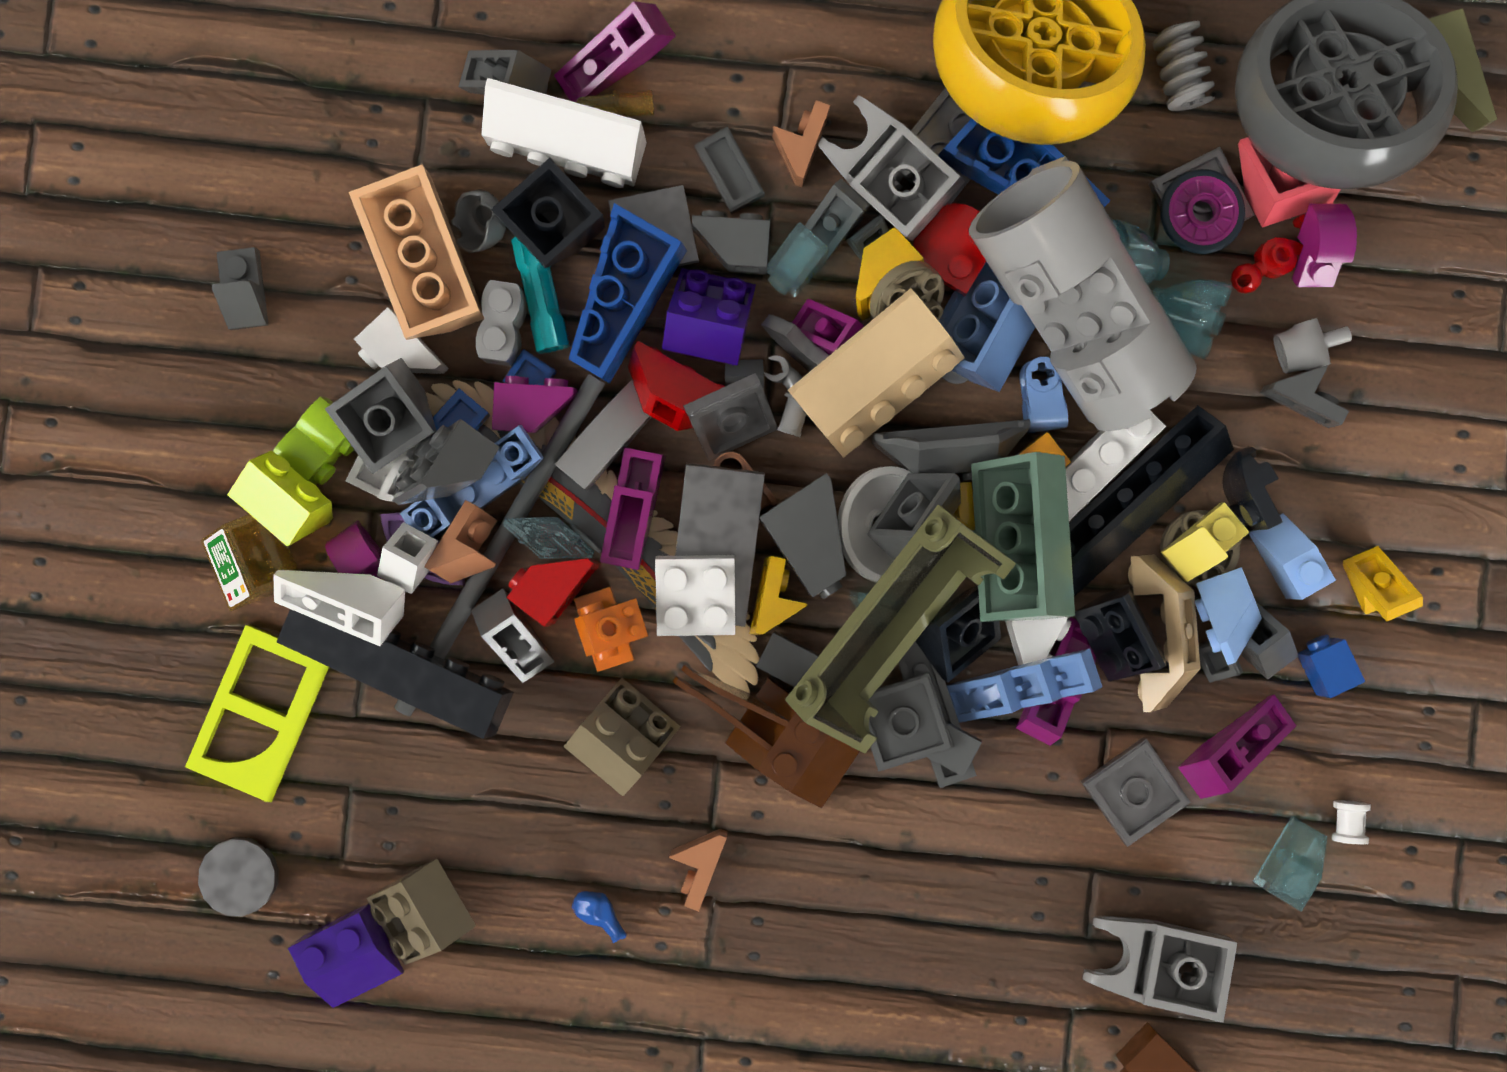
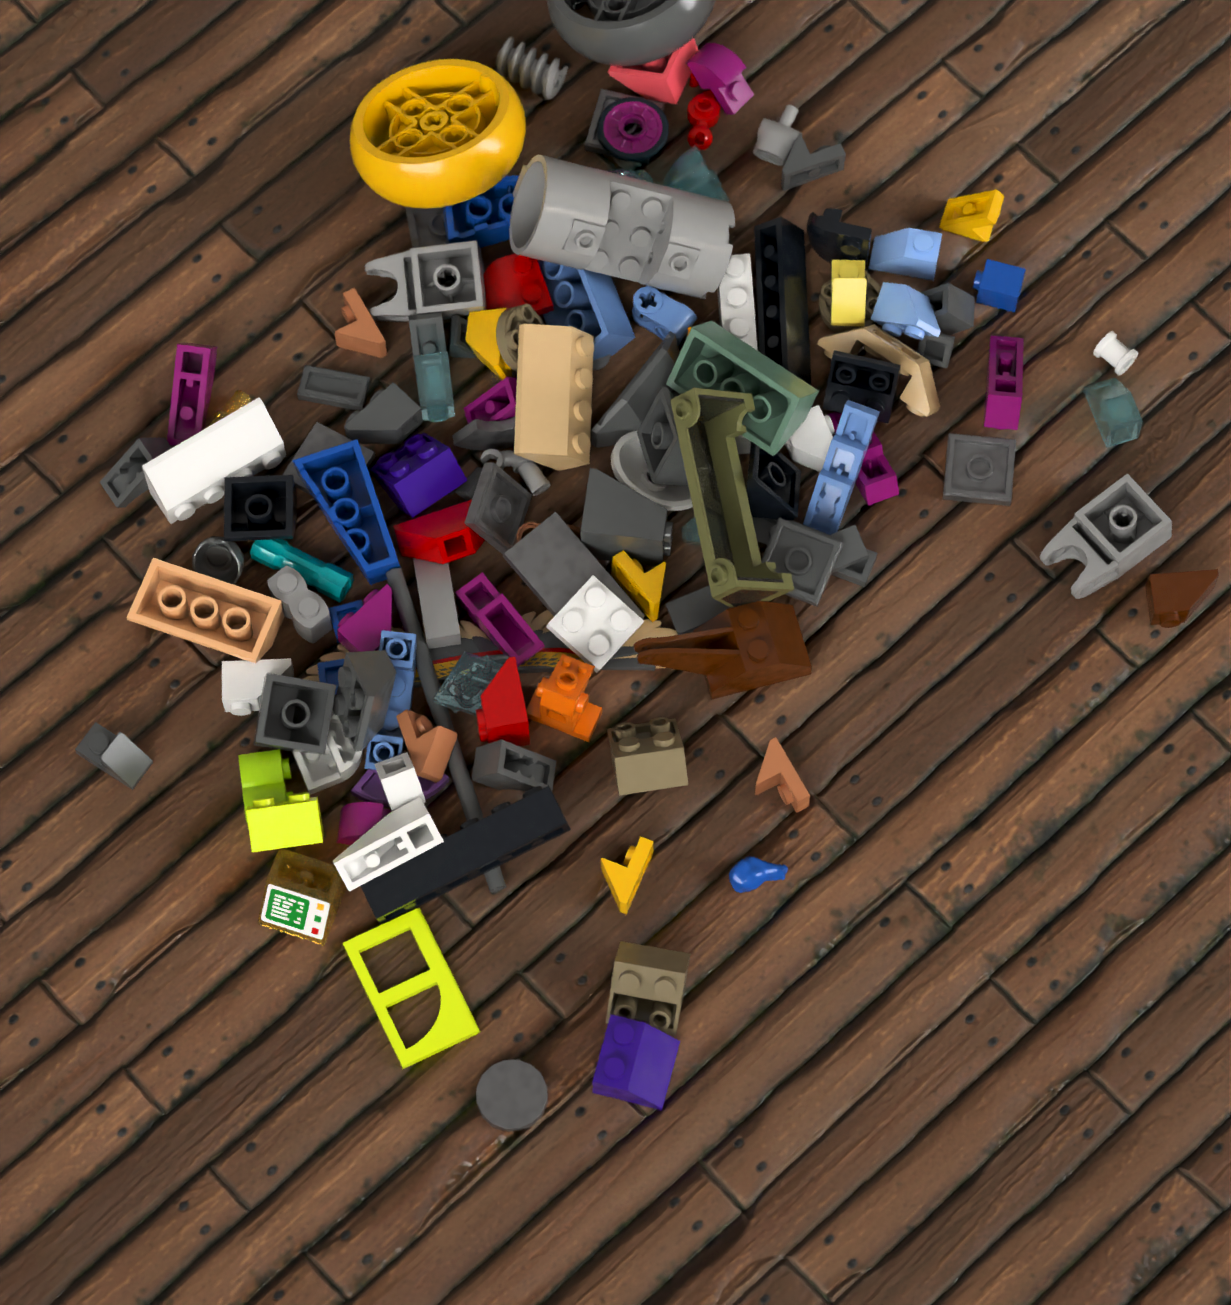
camera: 50 degrees left, 20 degrees down
none -> yellow slope [601,837,654,914]

